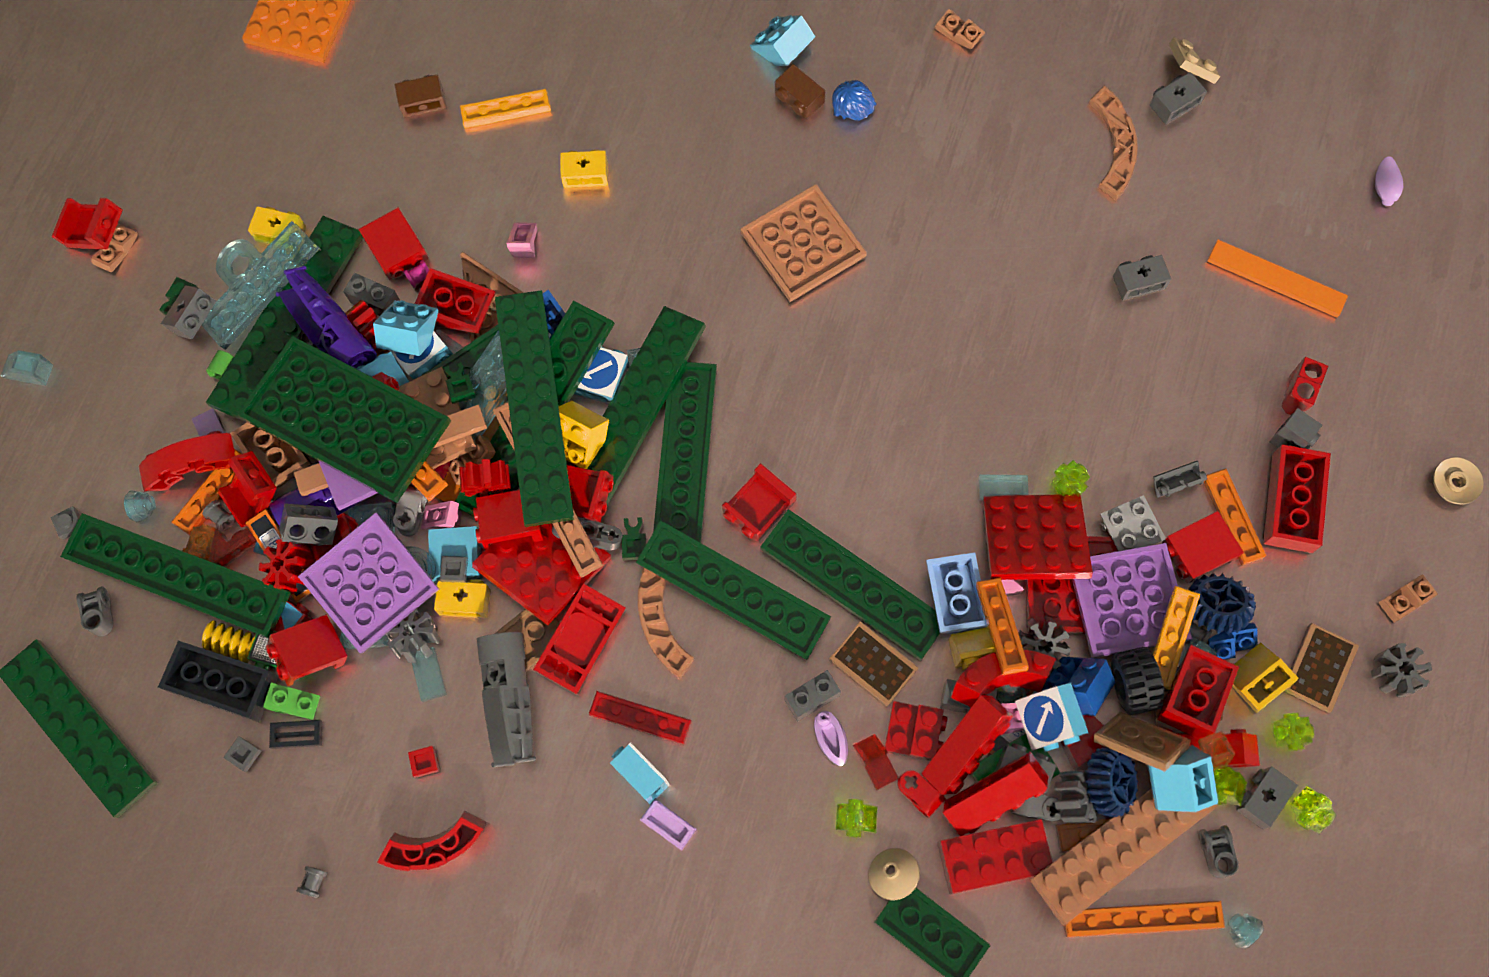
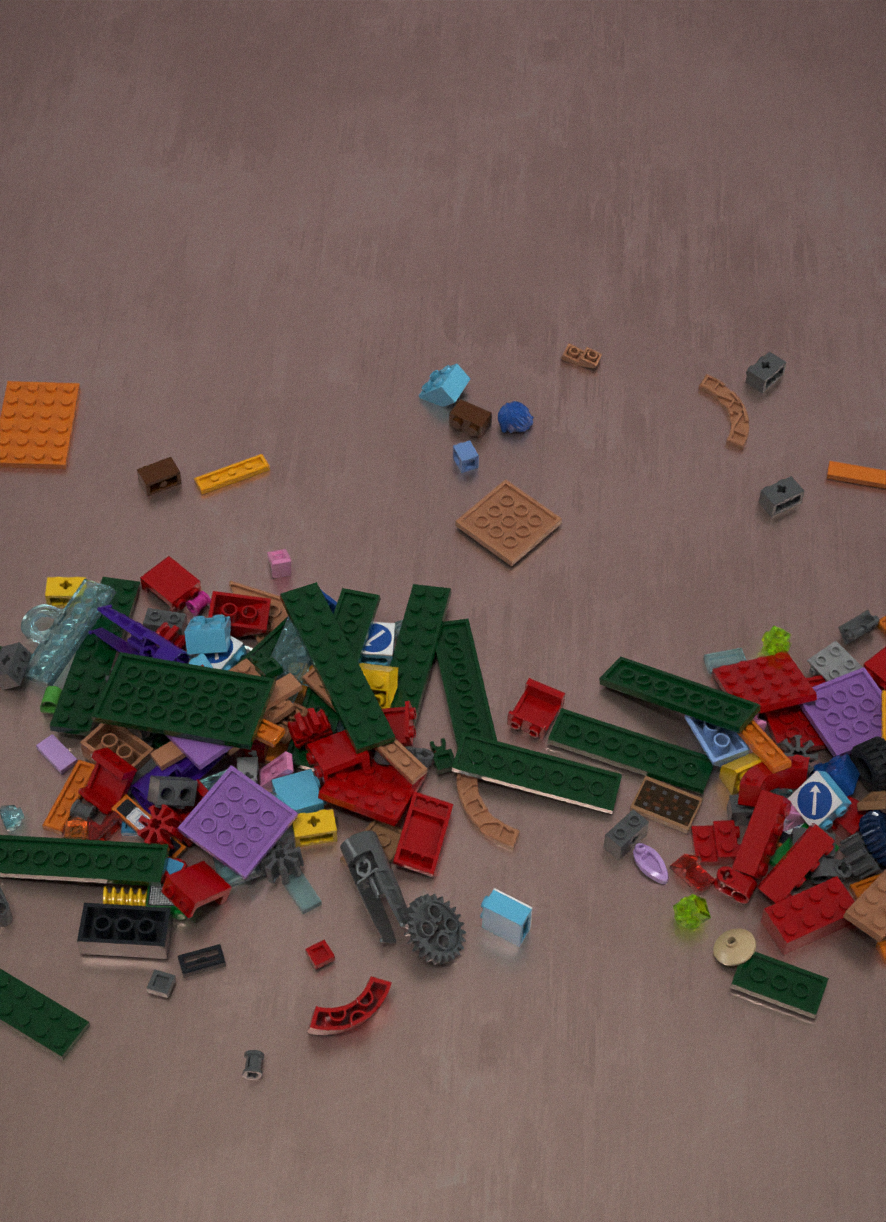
camera: 20 degrees left, 20 degrees down
red brick [139,431,236,492] -> none
bright green plate [263,683,320,720] -> none
dark grey tile [440,556,468,583] -> none
yellow brick [561,149,608,188] -> none
red tile [588,691,692,745] -> none
lavender tile [640,799,697,851] -> none
tan plate [1169,37,1220,84] -> none
none -> dark grey gear [403,894,466,965]
none -> medium blue brick [453,440,479,473]
none -> dark green plate [599,656,760,734]

